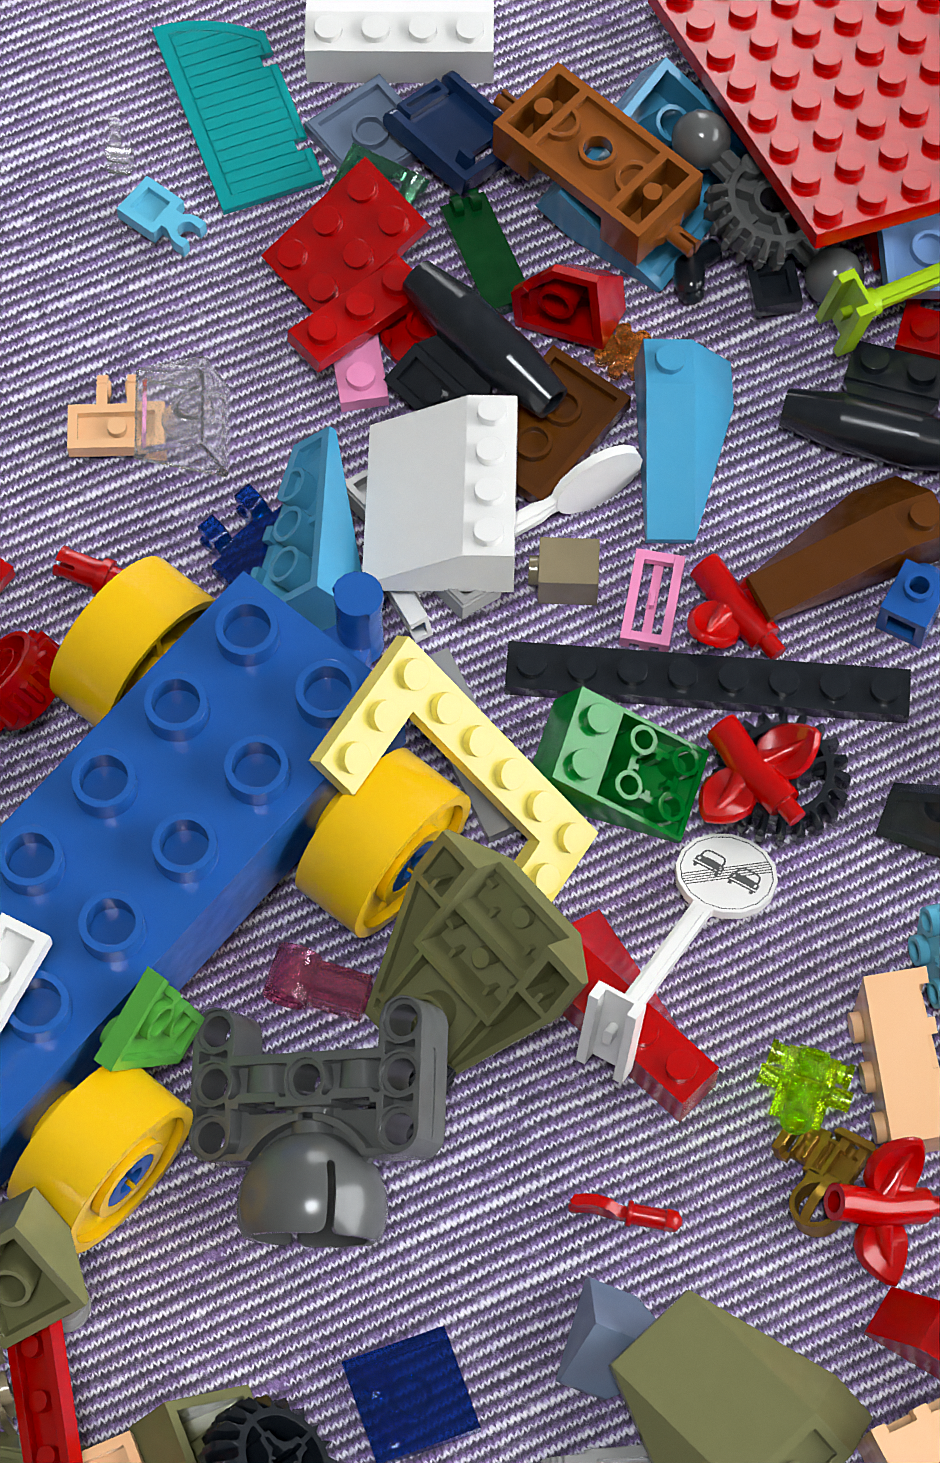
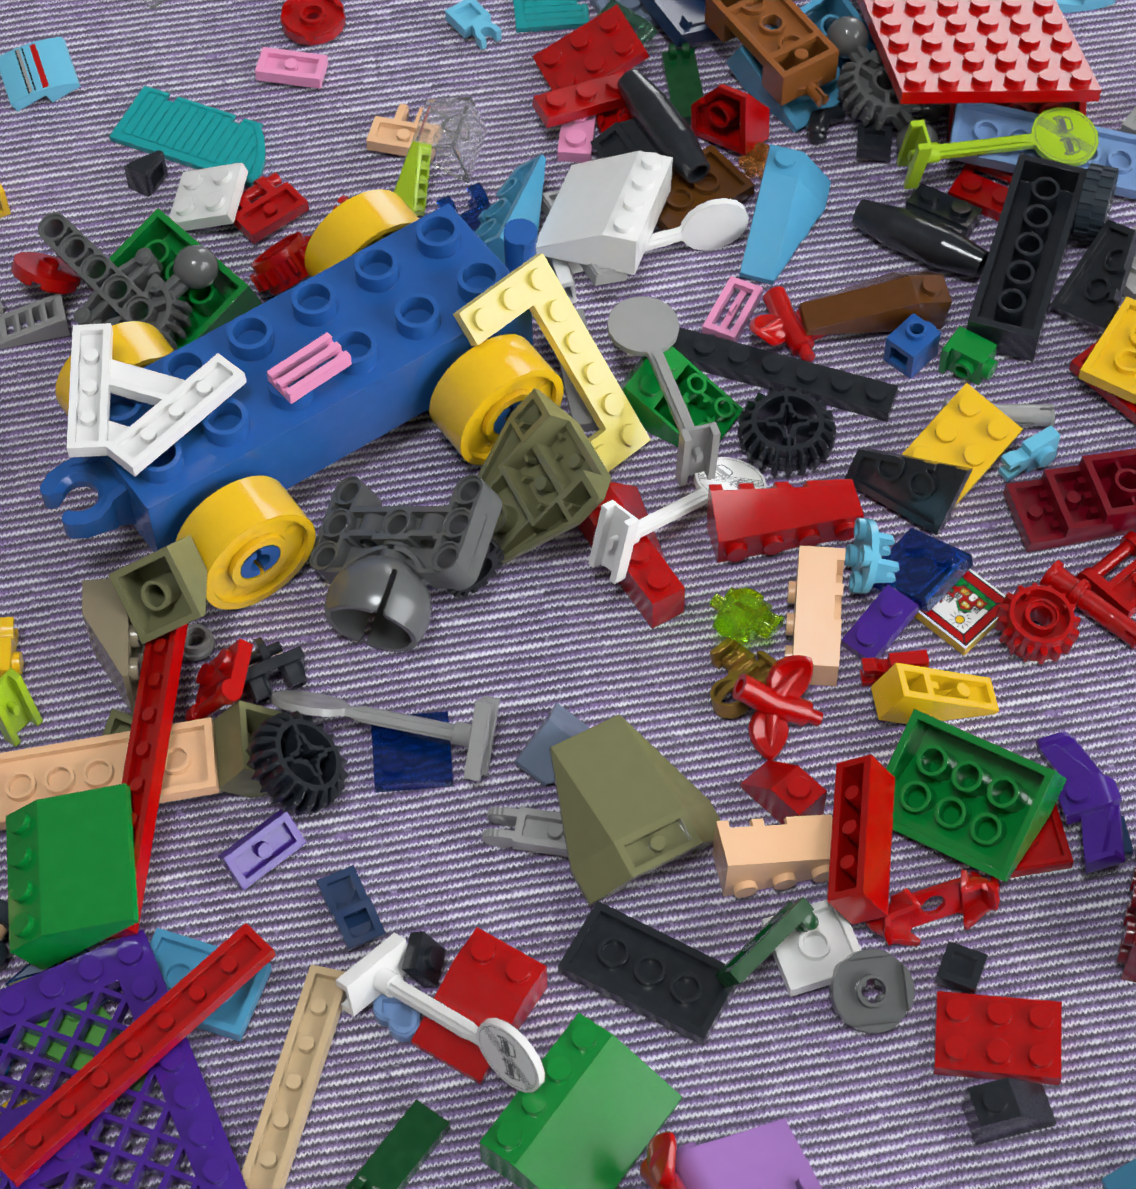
camera: 15 degrees right, 10 degrees down
bright green wing [94,966,205,1072] -> none
clear pink piece [261,942,374,1022] -> none
dark tan brick [528,537,600,605] -> none
red piece [568,1193,683,1232] -> none
red plant [698,714,822,826] -> none
none -> red plate [185,639,253,721]
none -> black hips [243,637,307,705]
none -> bright pink tile [267,332,352,404]
none -> light grey piece [271,690,500,781]
none -> lime slope [394,141,432,216]
none -> light grey piece [607,296,721,486]
none -> red wedge [706,479,864,563]

